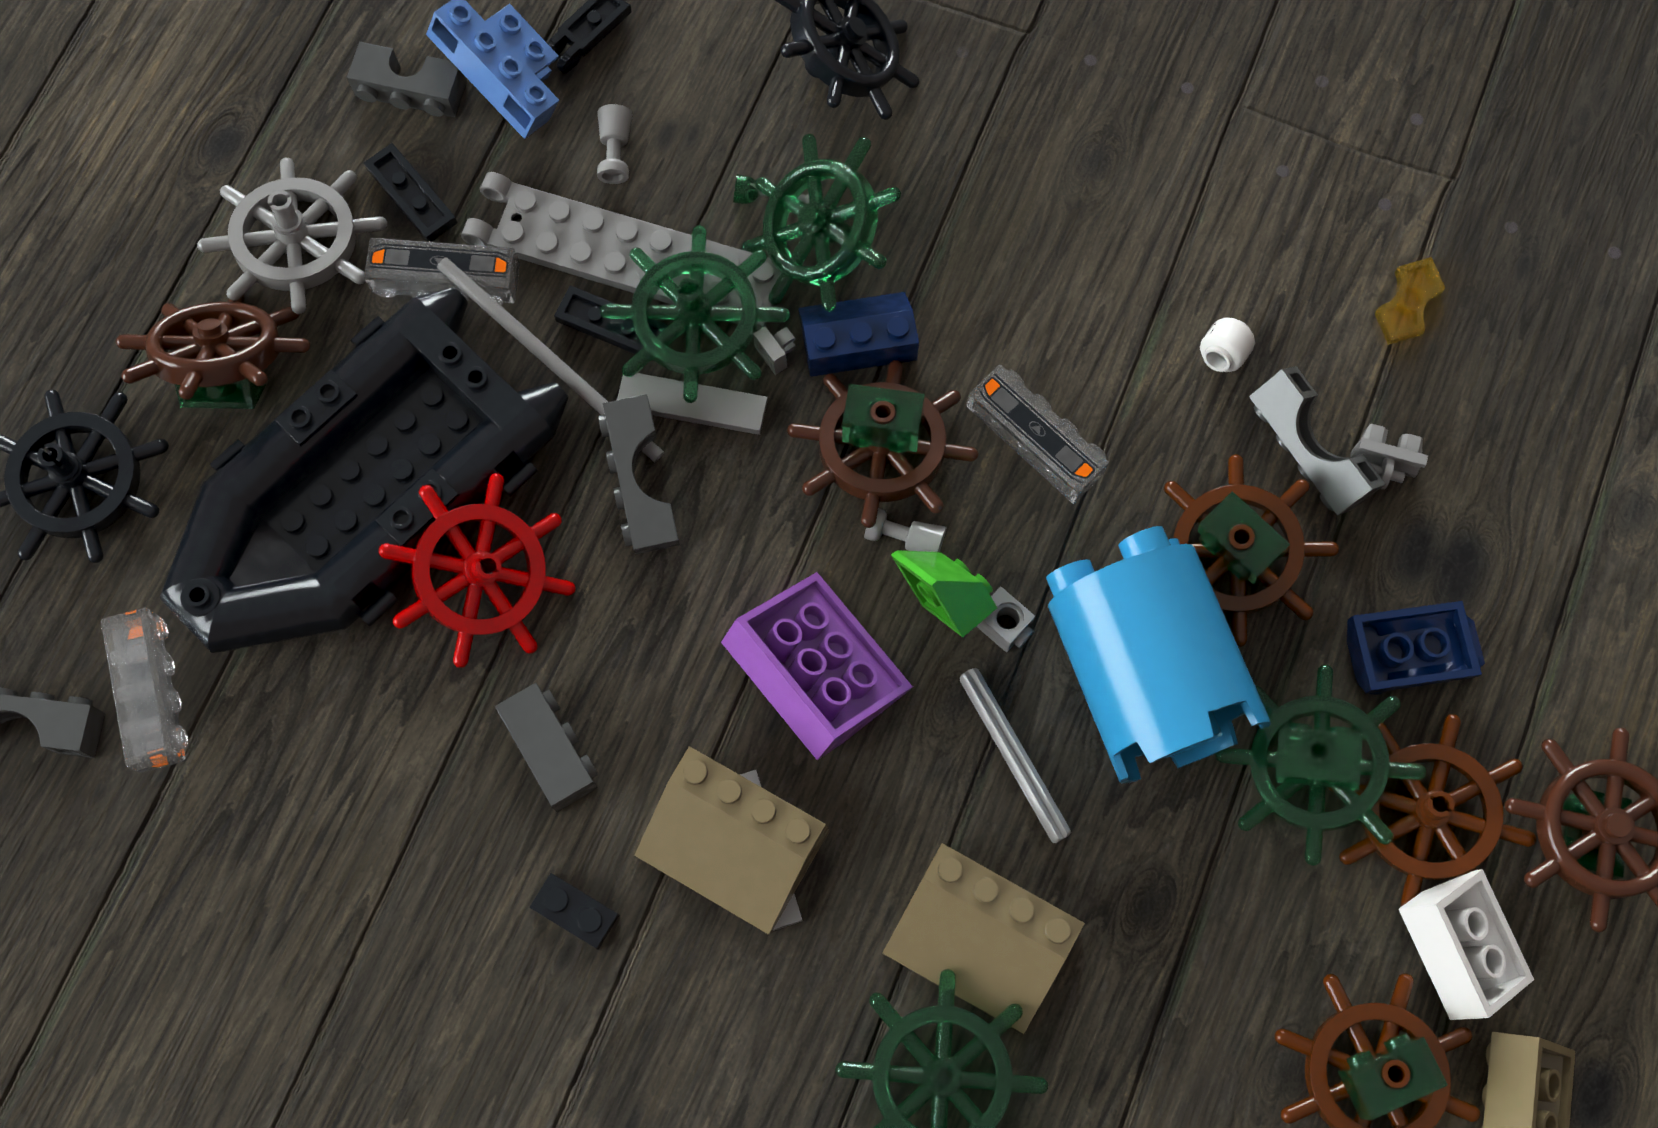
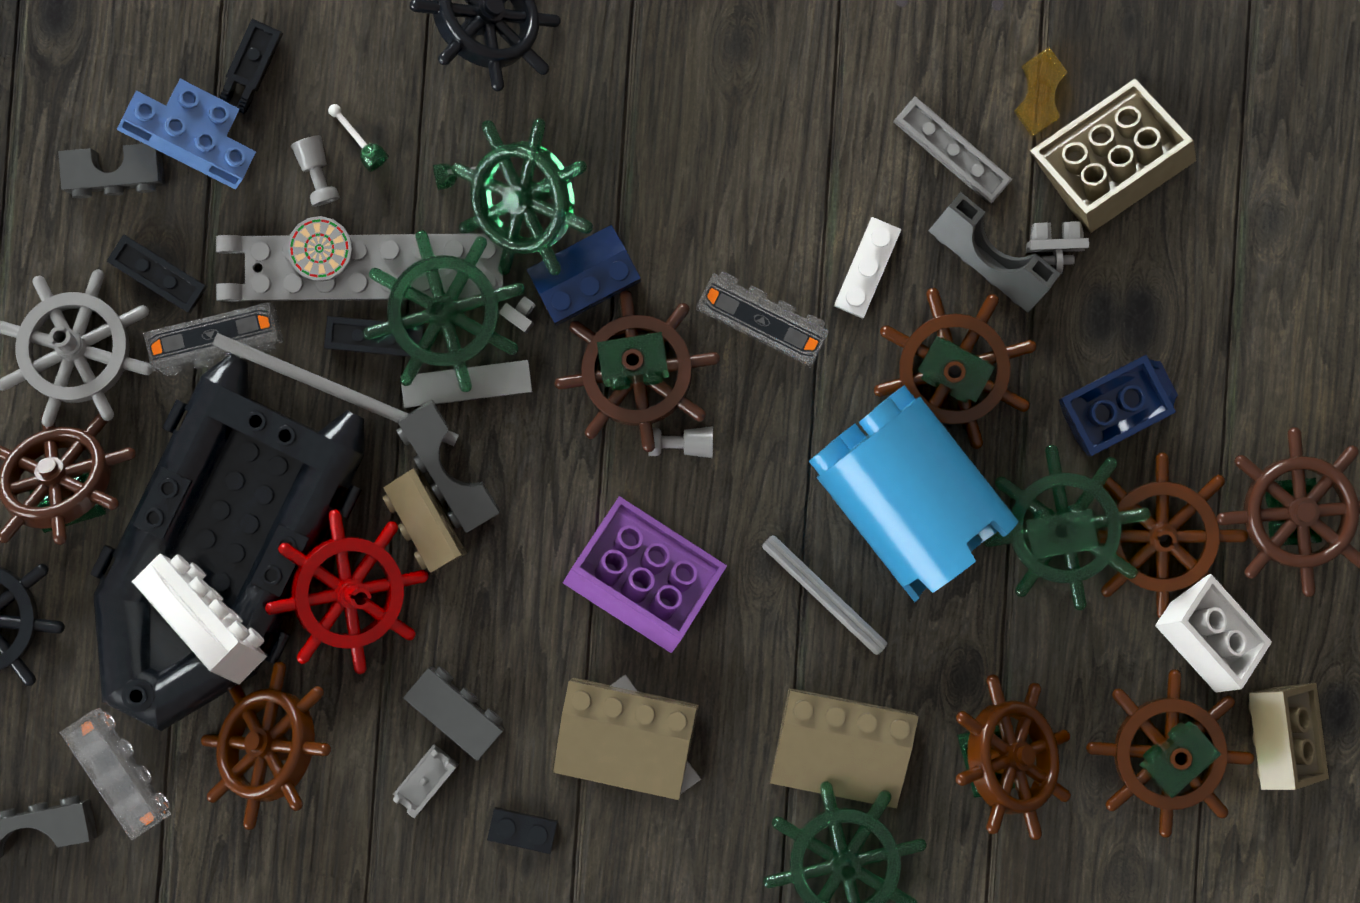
camera: 20 degrees left, 15 degrees up
bright green slope [891,550,997,638] -> none
light grey brick [976,586,1035,653] -> none
white head [1200,318,1255,372] -> none
none -> white piece [132,553,267,685]
none -> reddish brown piece [201,661,331,830]
none -> light grey tile [287,216,353,281]
none -> hinge [328,104,389,172]
none -> dark tan slope [383,468,467,573]
none -> light grey hinge [393,744,459,818]
none -> white plate [834,217,901,319]
none -> light grey tile [893,96,1012,205]
none -> reddish brown brick [955,674,1071,840]
none -> dark tan slope [1030,79,1196,233]

